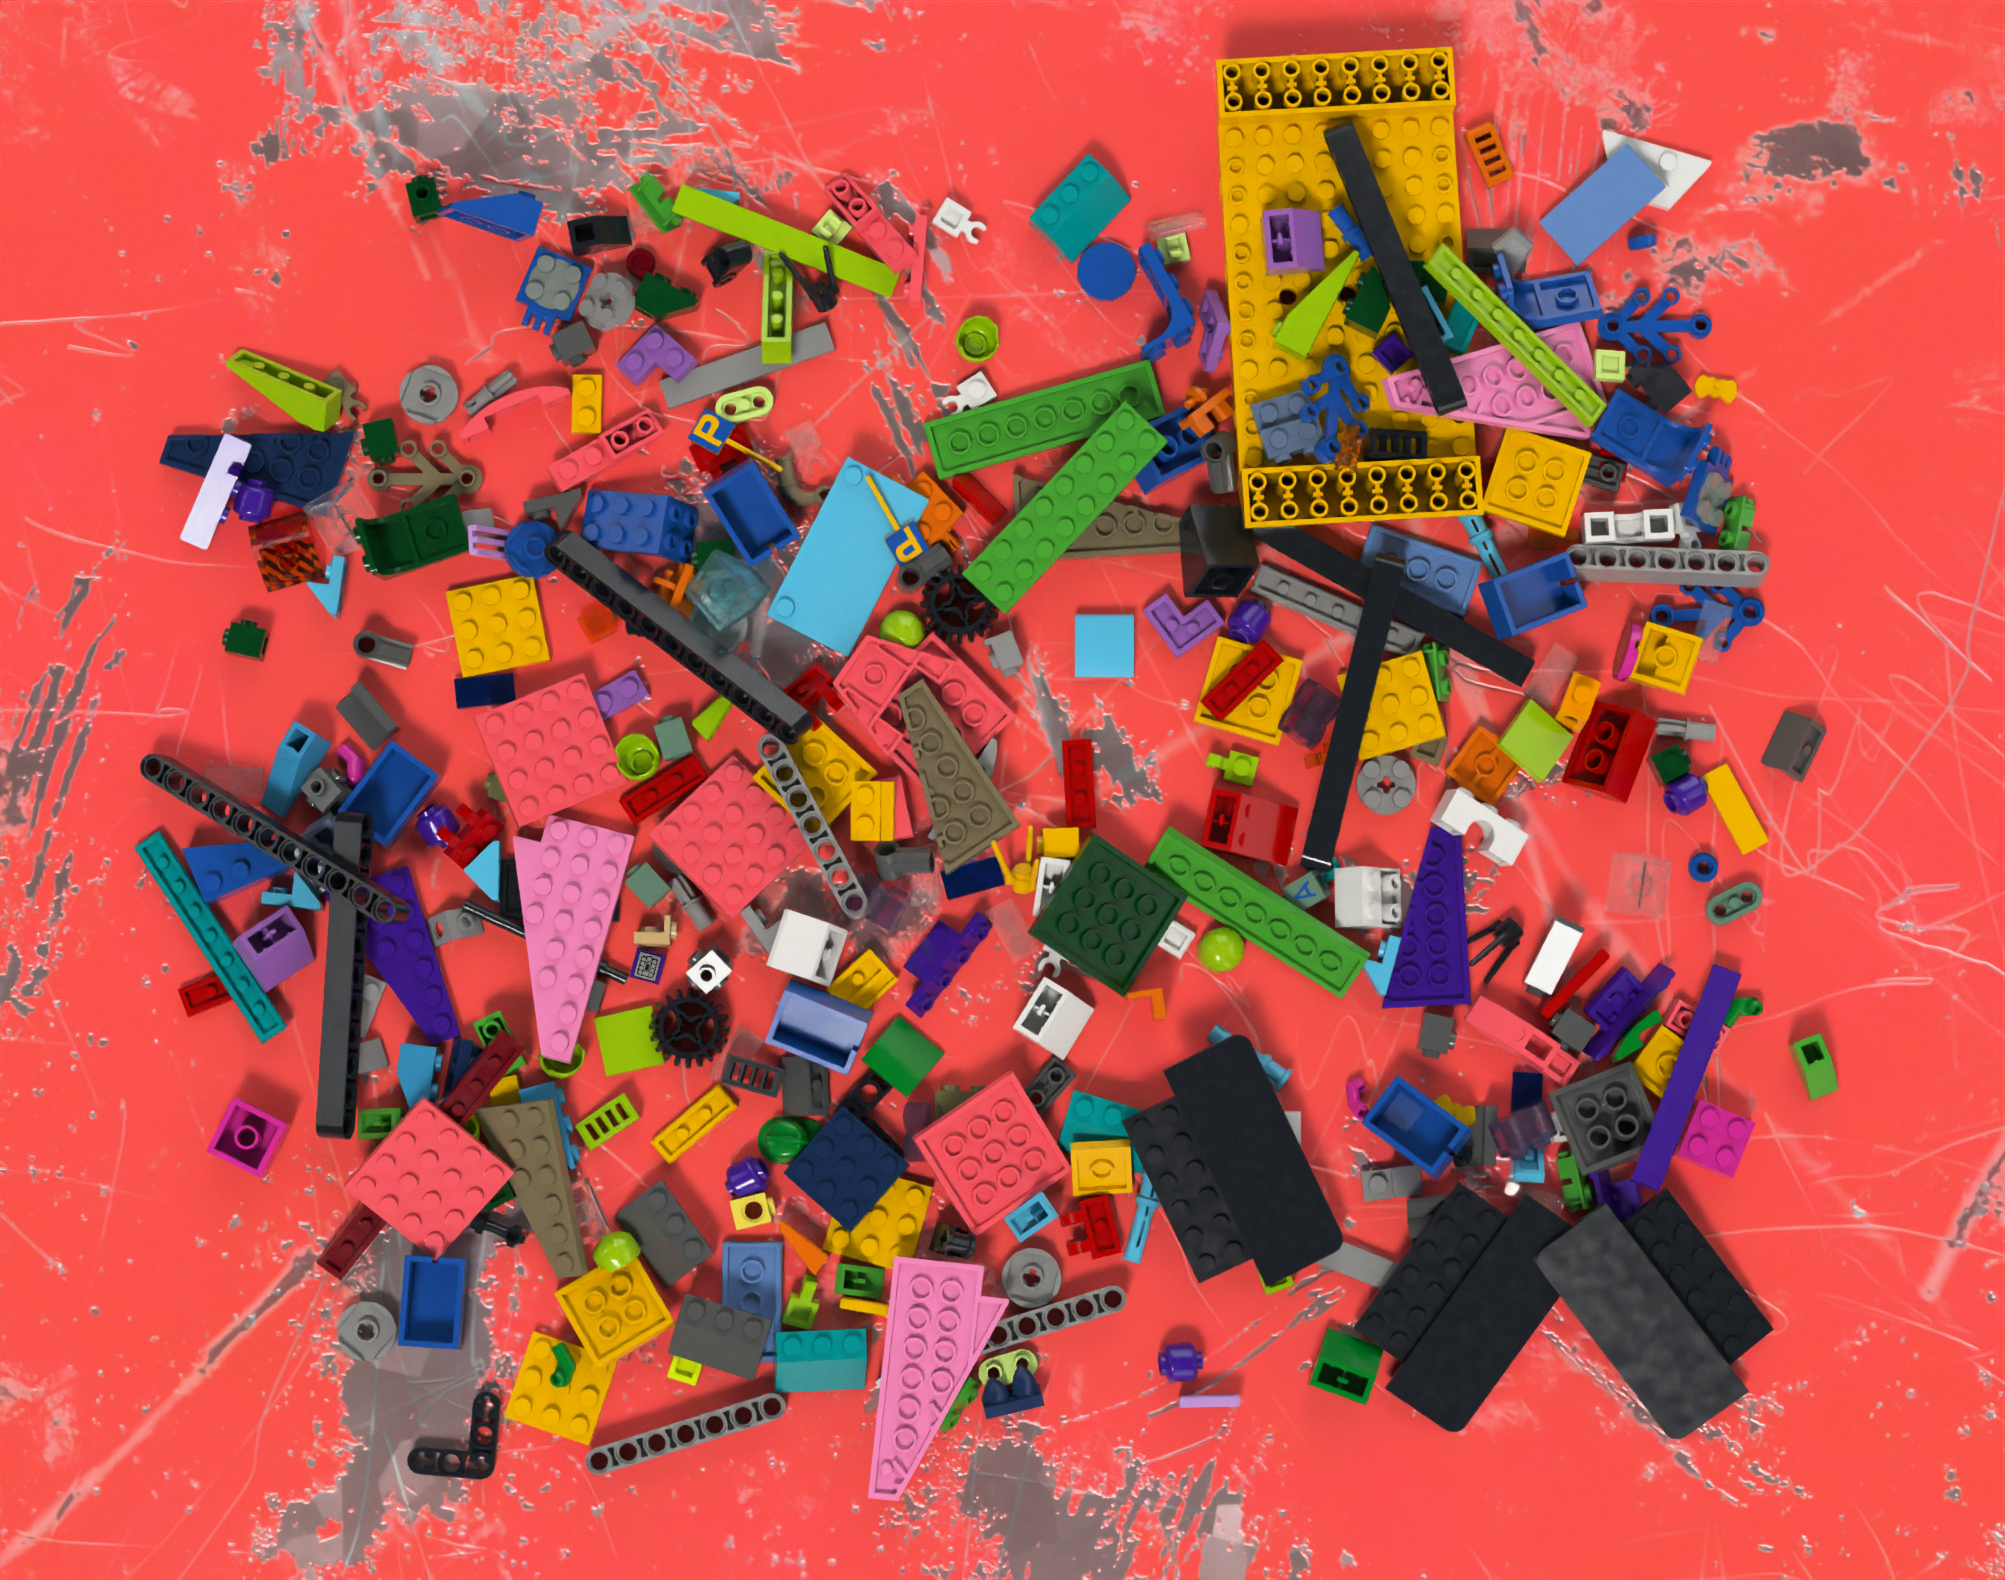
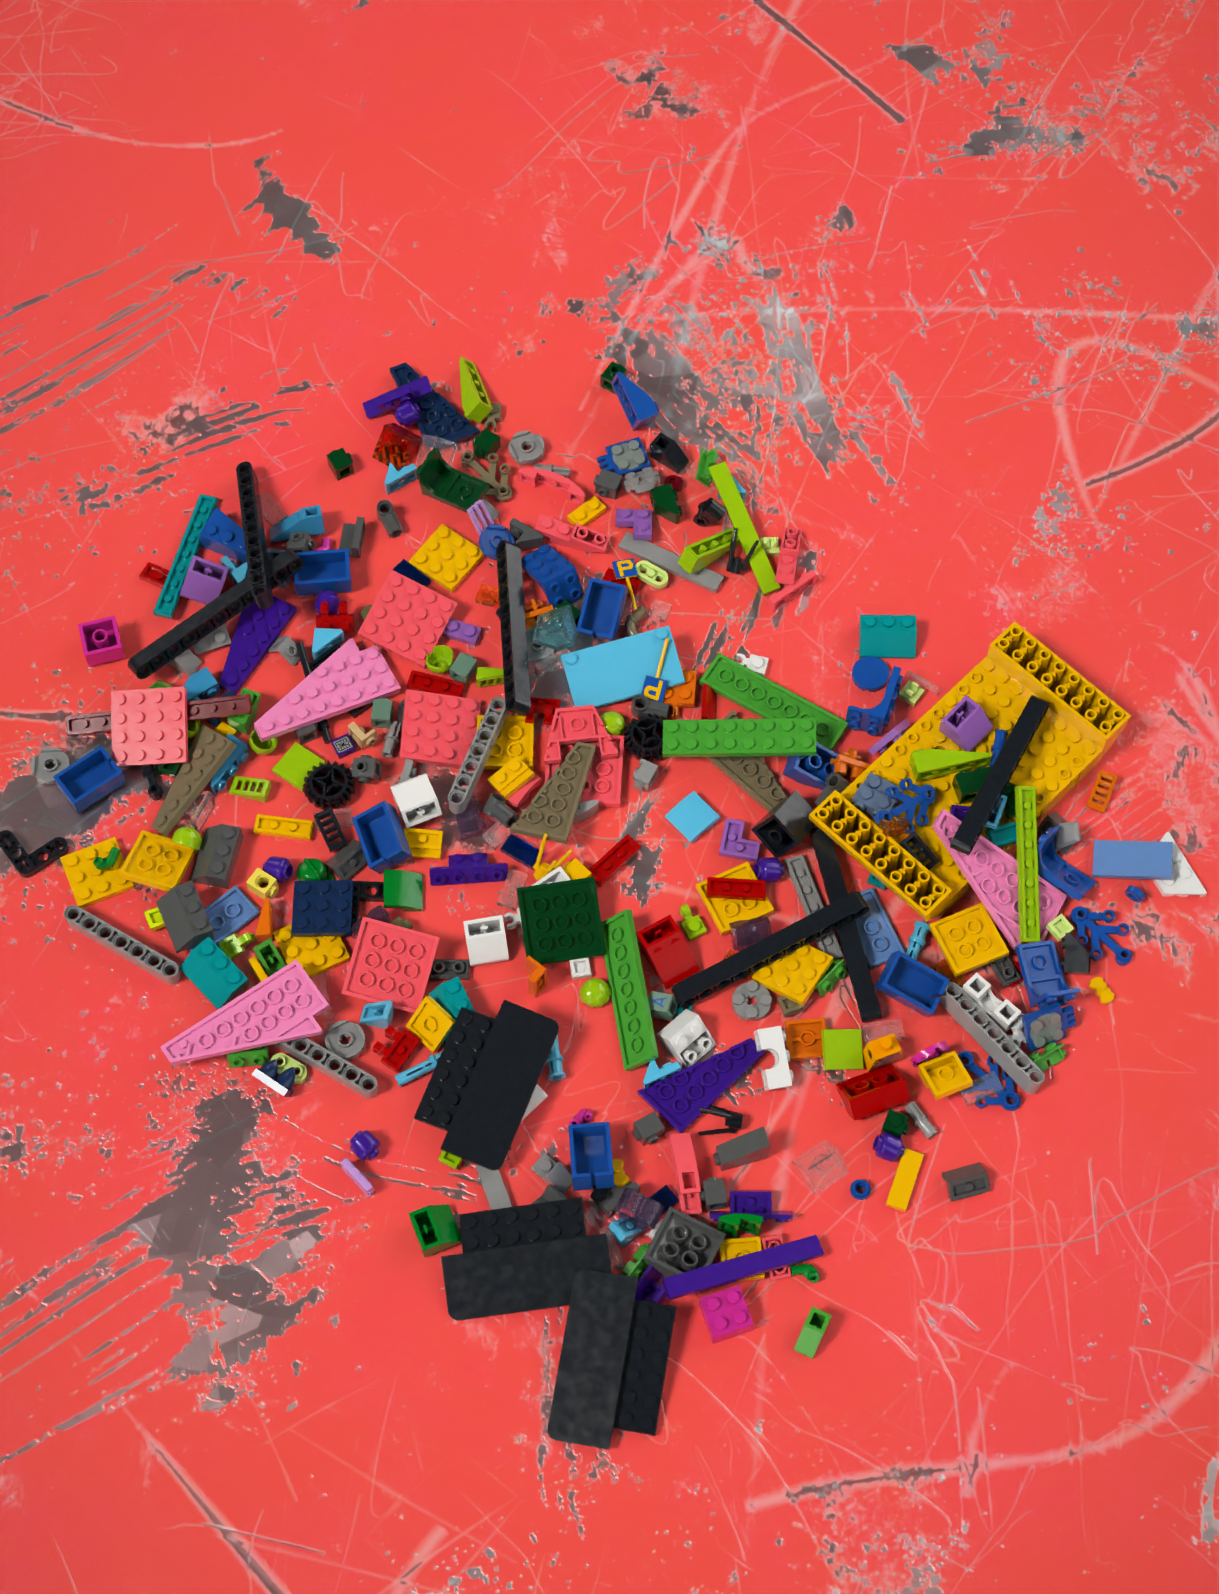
camera: 50 degrees right, 20 degrees down
black piece [928,1221,976,1259] -> none
white plate [931,197,987,245] -> none
lime hair [955,315,1000,363] -> none
red tile [1537,948,1610,1020] -> none
sand green plate [1705,882,1763,926] -> none

